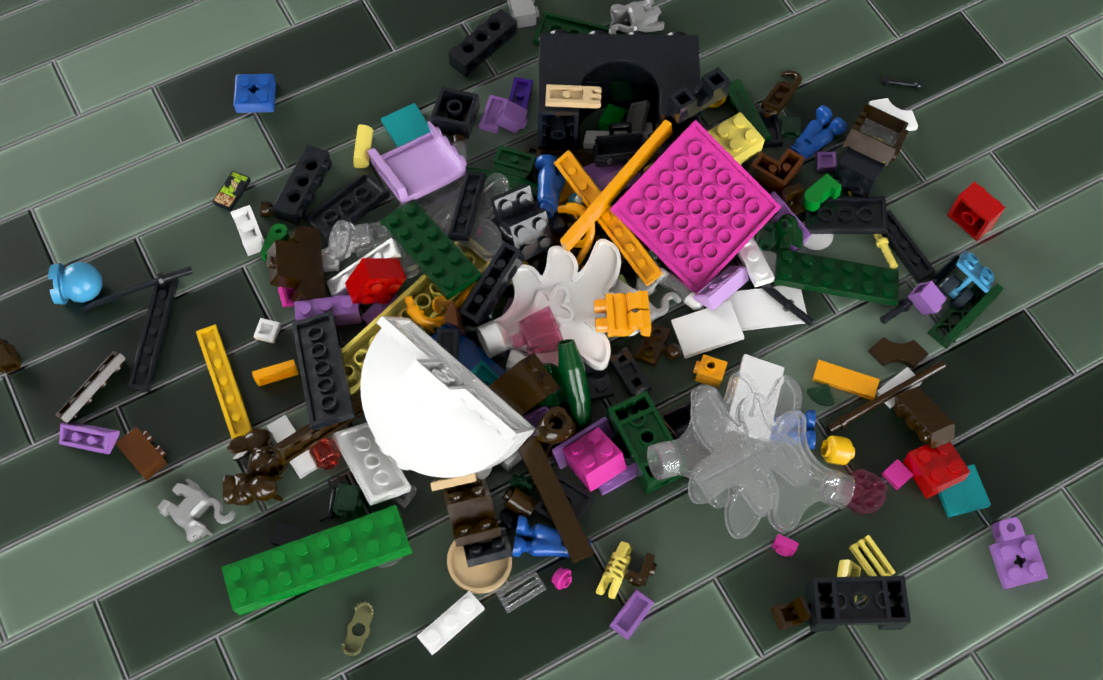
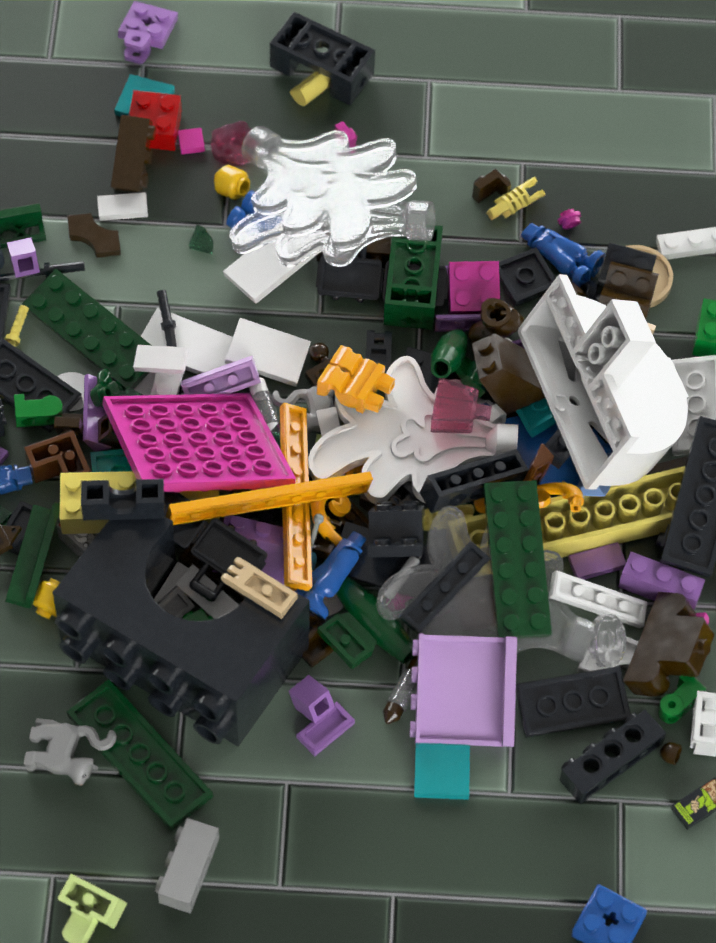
camera: 150 degrees left, 5 degrees down
red brick [345,258,407,304] -> none
light yellow brick [353,124,373,168] -> none
black brick [430,86,480,139] -> none
black brick [448,9,517,77] -> none
clear tile [496,569,546,613] -> none
dark purple plate [509,77,533,109] -> none
dark brown tile [518,436,594,564] -> none
medium lavender tile [609,589,655,640] -> none
light orange brick [693,354,728,388] -> none
dark brown bracket [770,596,812,631] -> none
light orange tile [812,360,880,400] -> none
dark brown bar [826,360,946,433] -> none
light yellow tile [849,535,896,576] -> none
none -> white tile [133,345,188,374]

